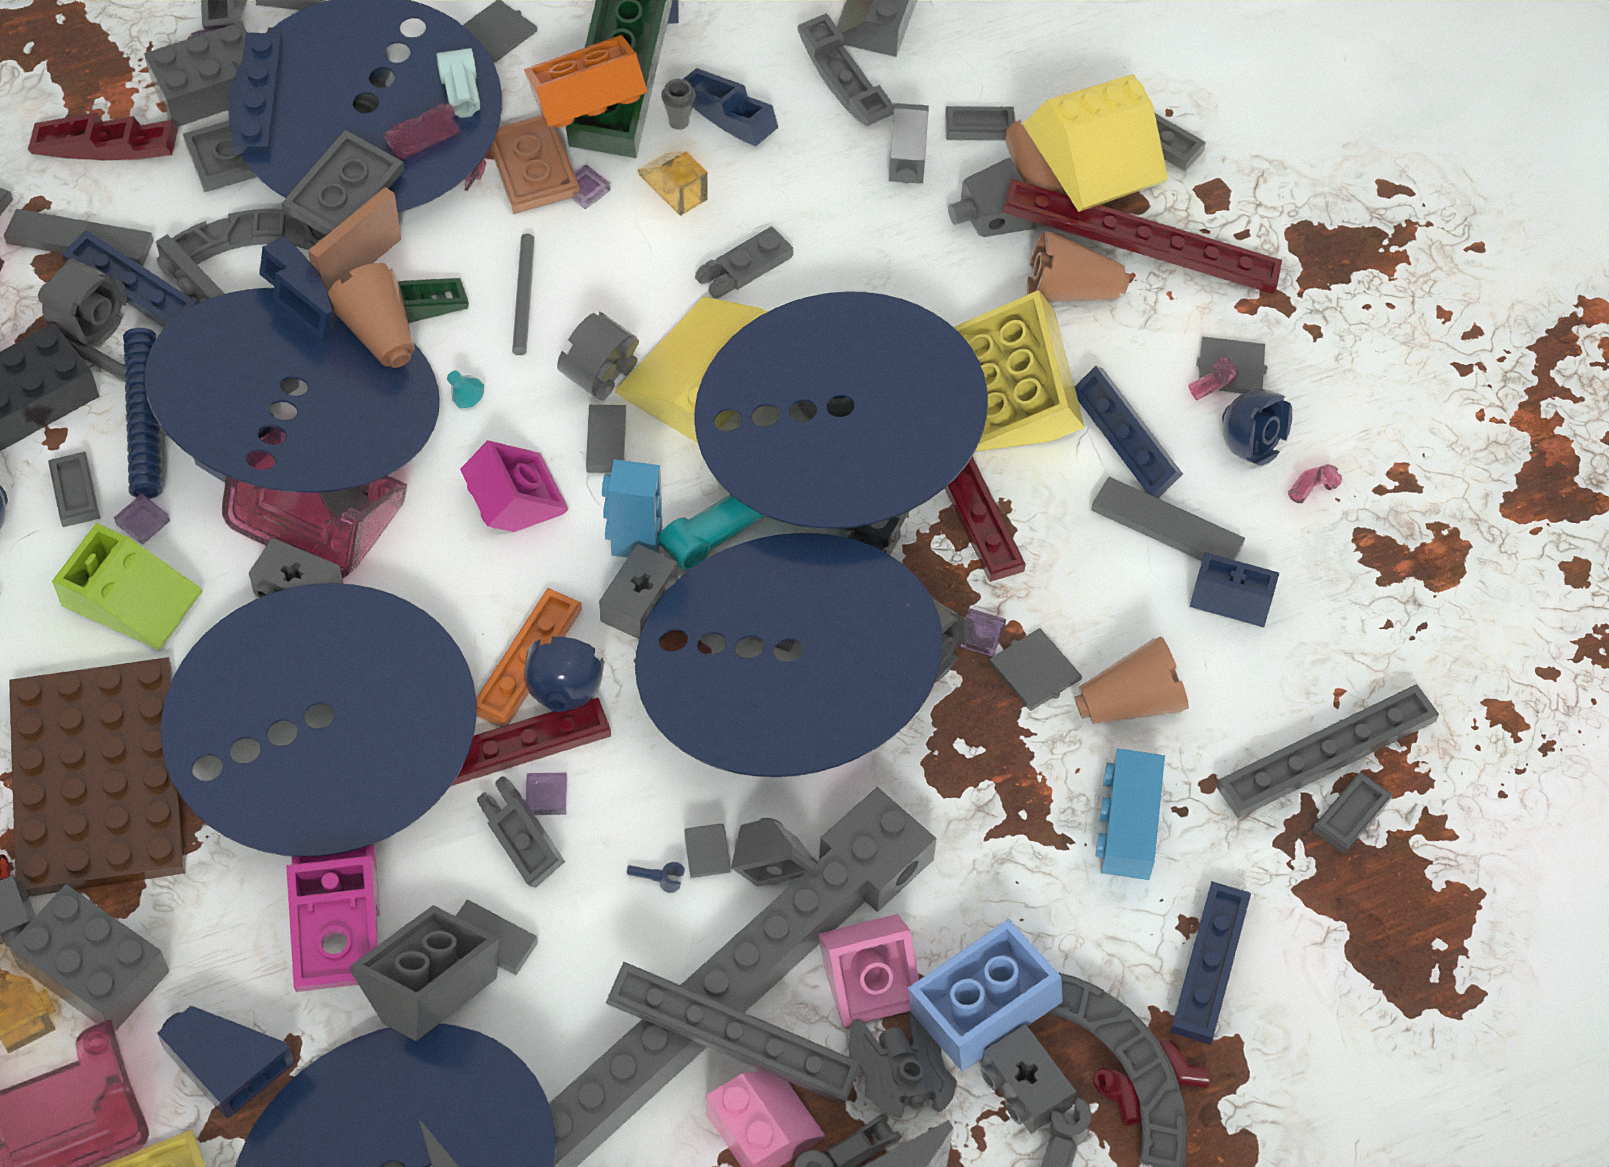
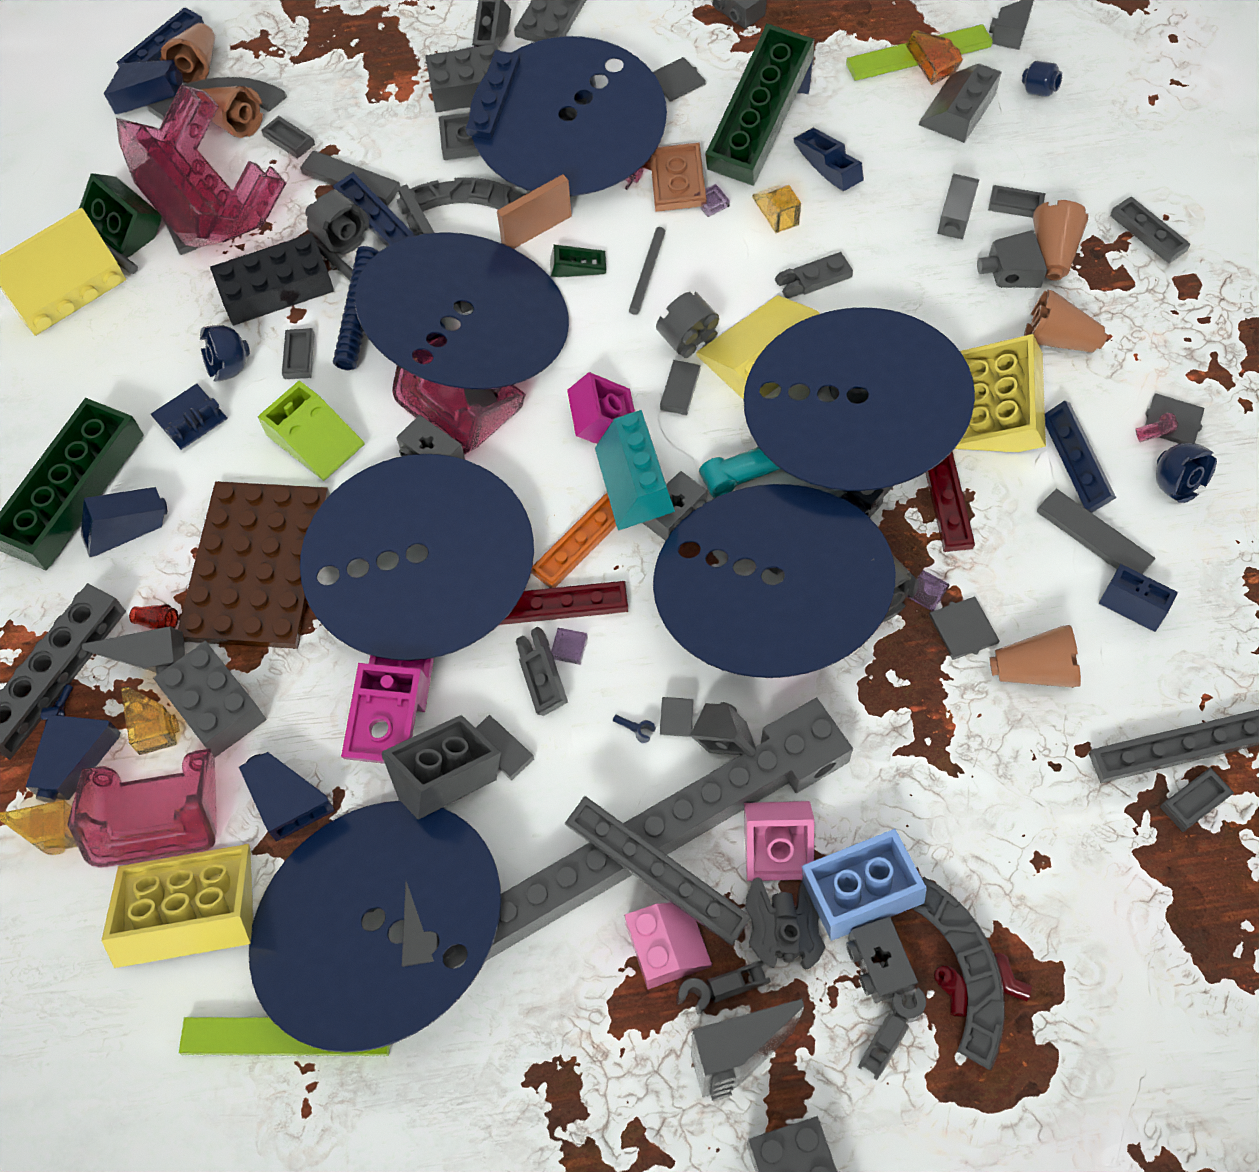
camera: 20 degrees right, 5 degrees up
dark red slope [28,112,178,160] -> none
clear purple tile [114,493,170,545] -> none
dark blue slope [259,236,332,340] -> none
dark grey plate [282,130,404,235] -> none
nougat cone [328,263,415,368] -> none
clear pink hinge [382,102,461,160] -> none
light aqua piece [436,48,480,118] -> none
teal rock [447,370,484,408] -> none
orange slope [524,35,648,127] -> none
dark blue cylinder [524,636,605,712] -> none
dark azure brick [601,459,663,558] -> none
dark grey cone [661,79,696,130] -> none
dark grey slope [797,13,894,126] -> none
dark red tile [1002,178,1282,294] -> none
light yellow slope [1022,74,1168,212] -> none
dark azure brick [1095,748,1165,880] -> none
dark blue plate [1170,881,1251,1045] -> none
clear pink arm [1288,464,1343,503] -> none
none -> teal slope [595,409,675,531]

